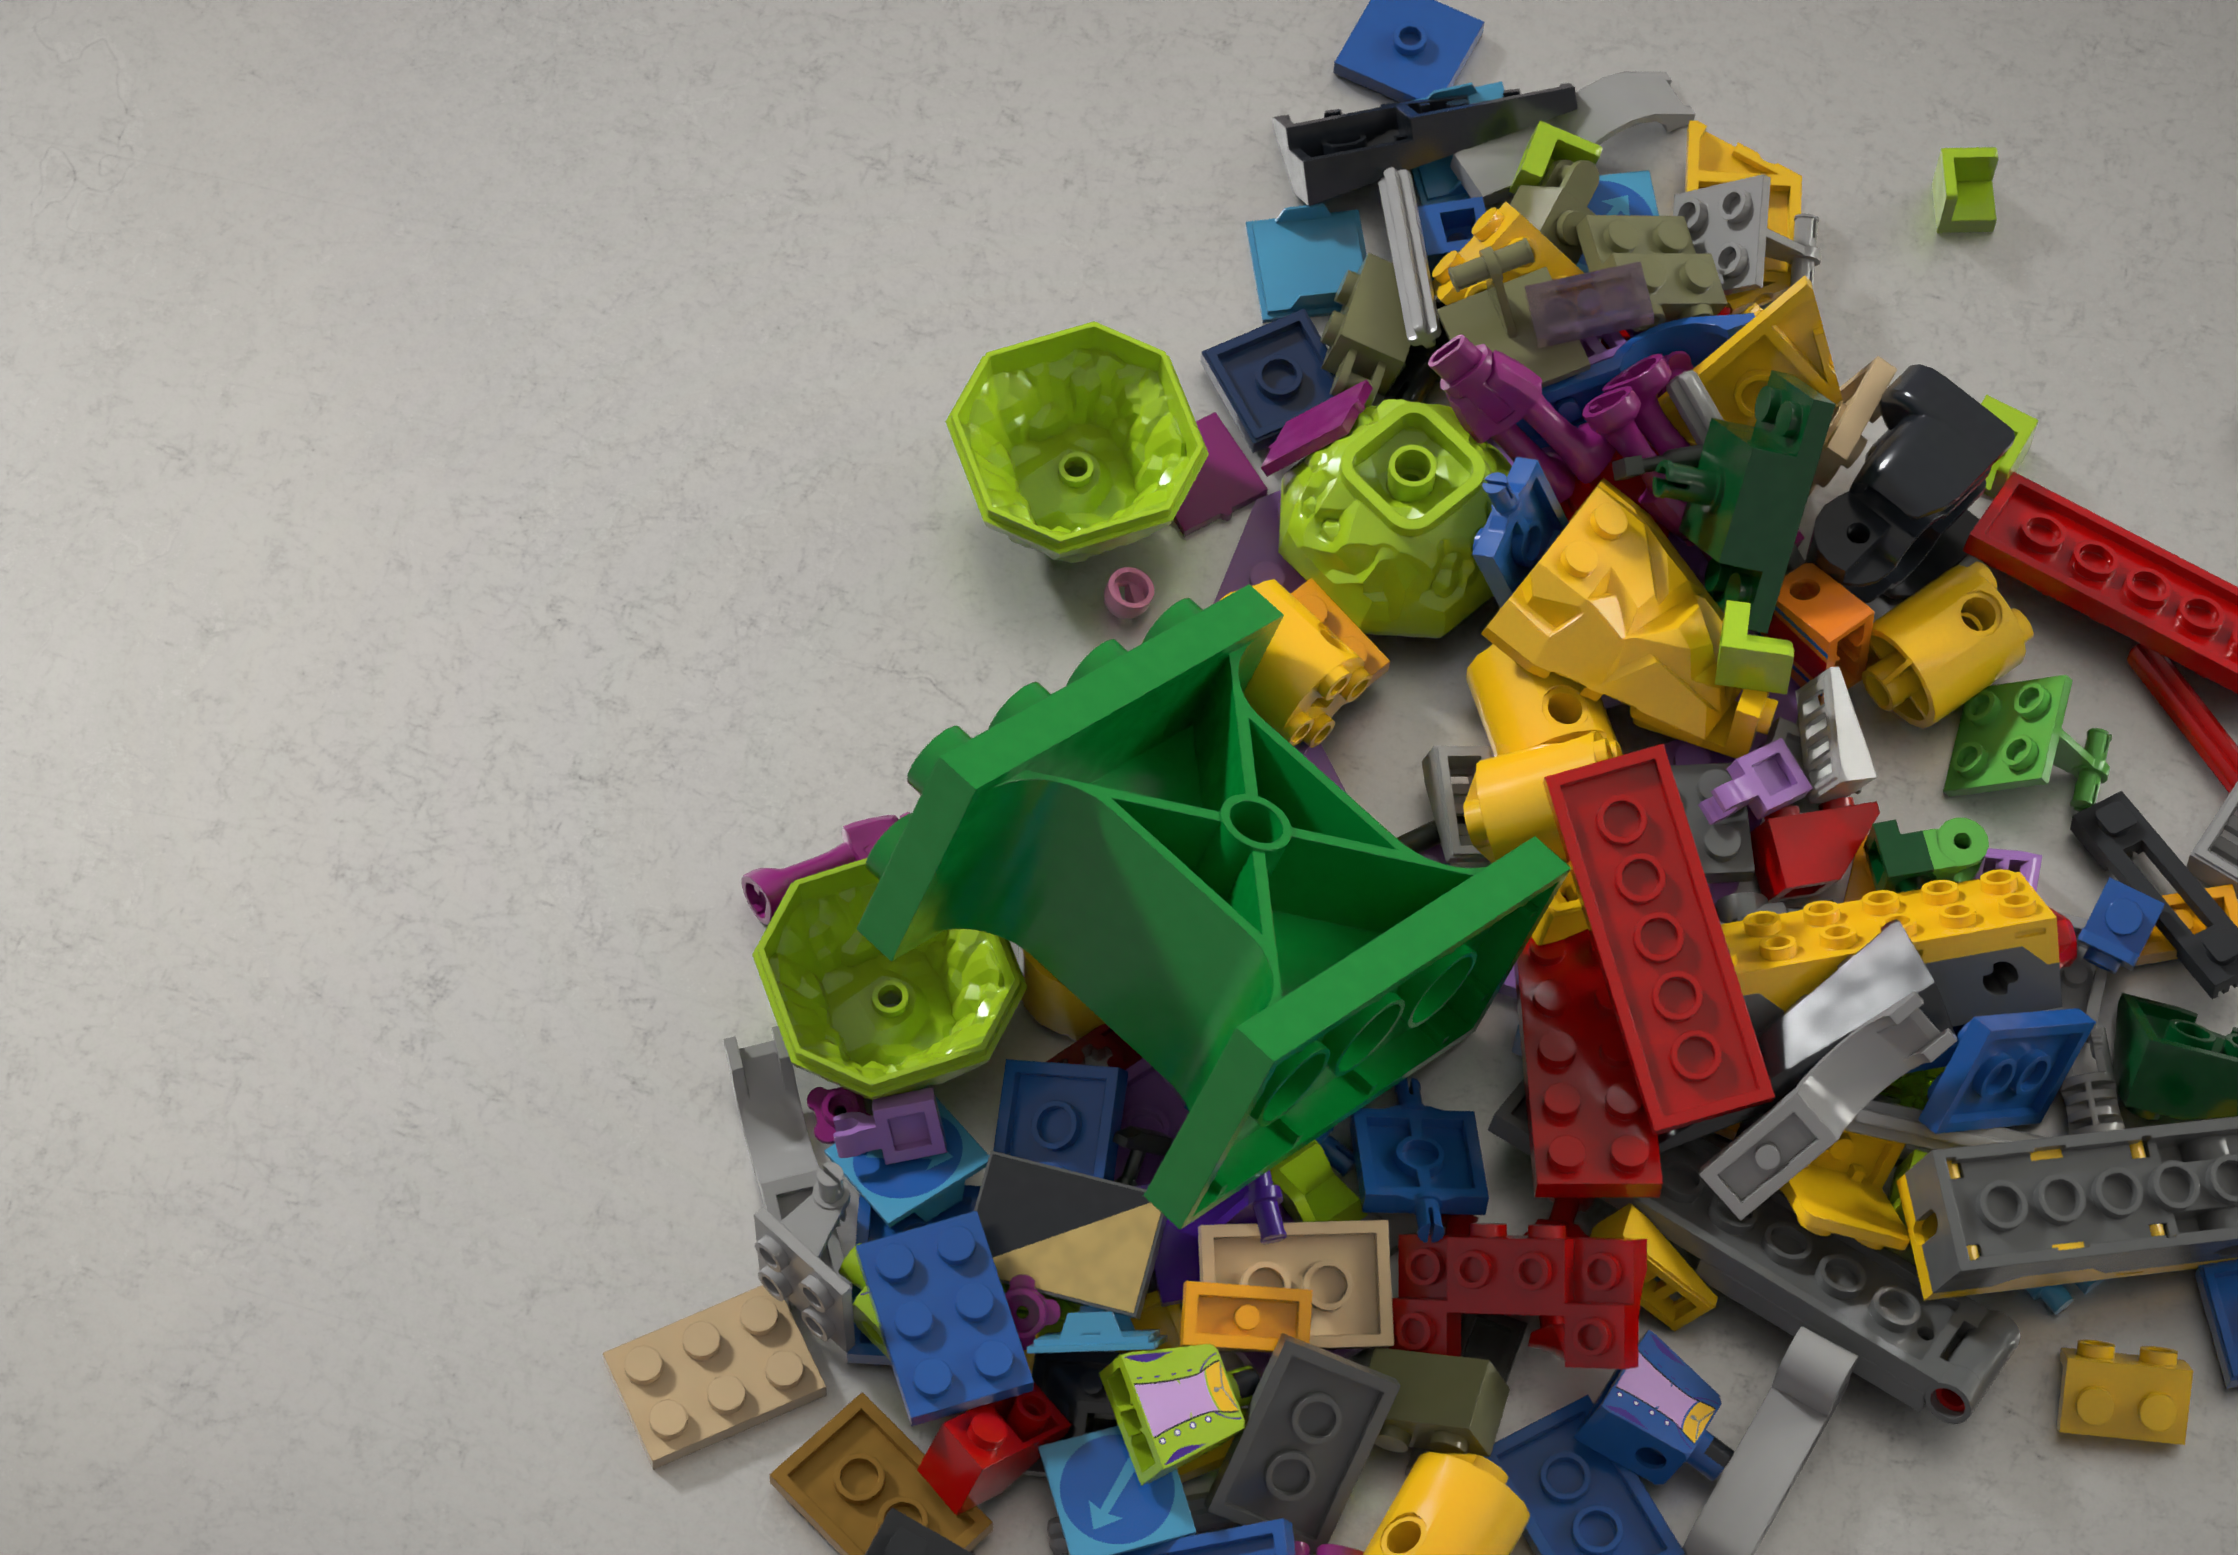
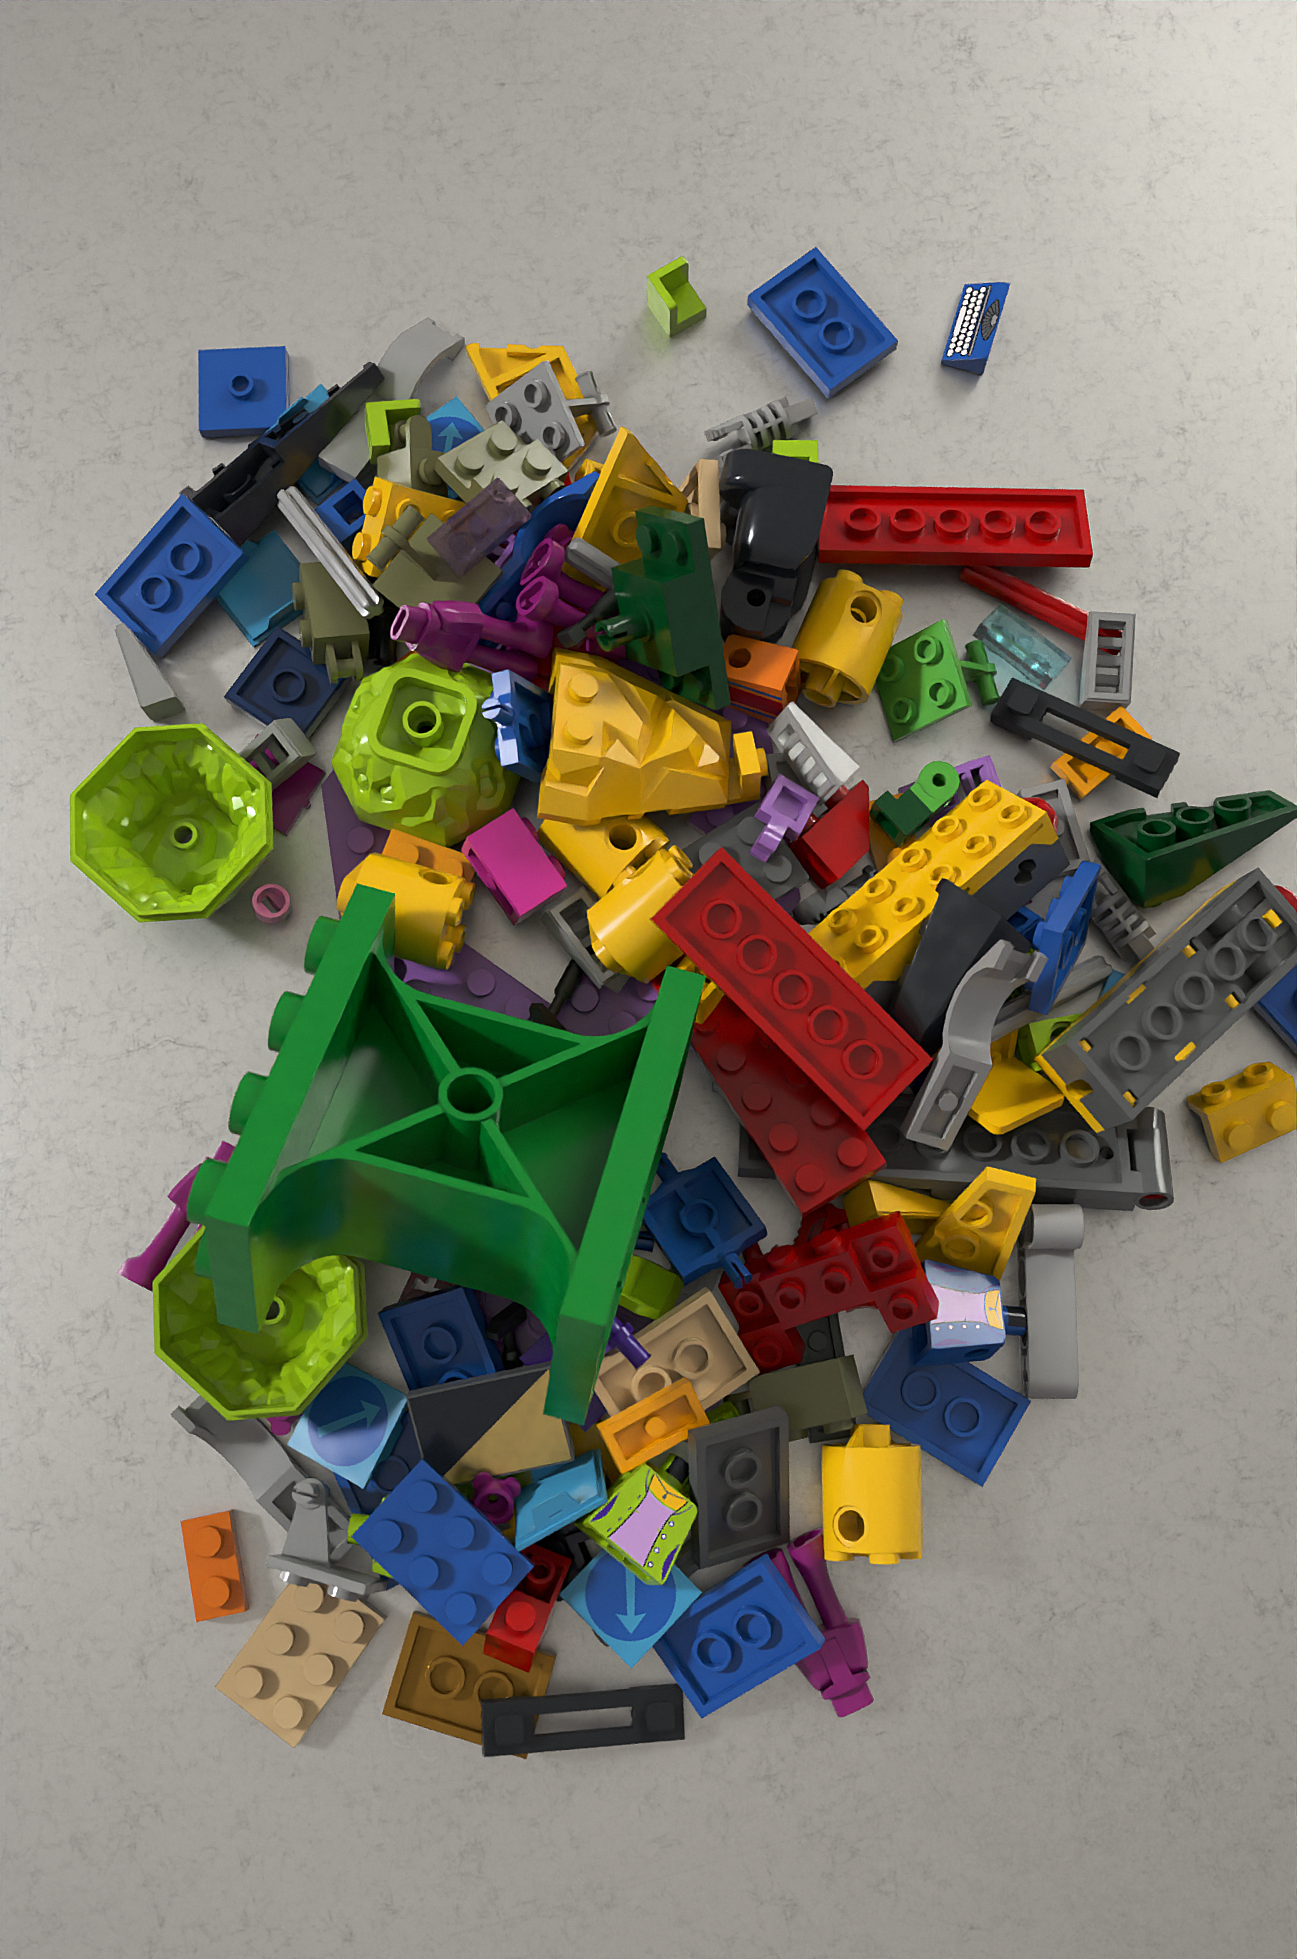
camera: 25 degrees left, 15 degrees up
medium lavender plate [833,1087,947,1165] -> none
magenta piece [1260,379,1373,477] -> none
lime panel [1715,600,1795,694] -> none
blue bracket [2077,877,2165,974] -> none
none -> blue plate [94,494,250,658]
none -> light grey slope [114,623,186,722]
none -> orange plate [180,1509,249,1622]
none -> light grey slope [239,718,317,791]
none -> dark pink brick [461,808,568,926]
none -> light grey hinge [704,396,818,469]
none -> blue plate [747,247,898,399]
none -> yellow wing [914,1166,1036,1282]
none -> clear light blue plate [973,604,1072,690]

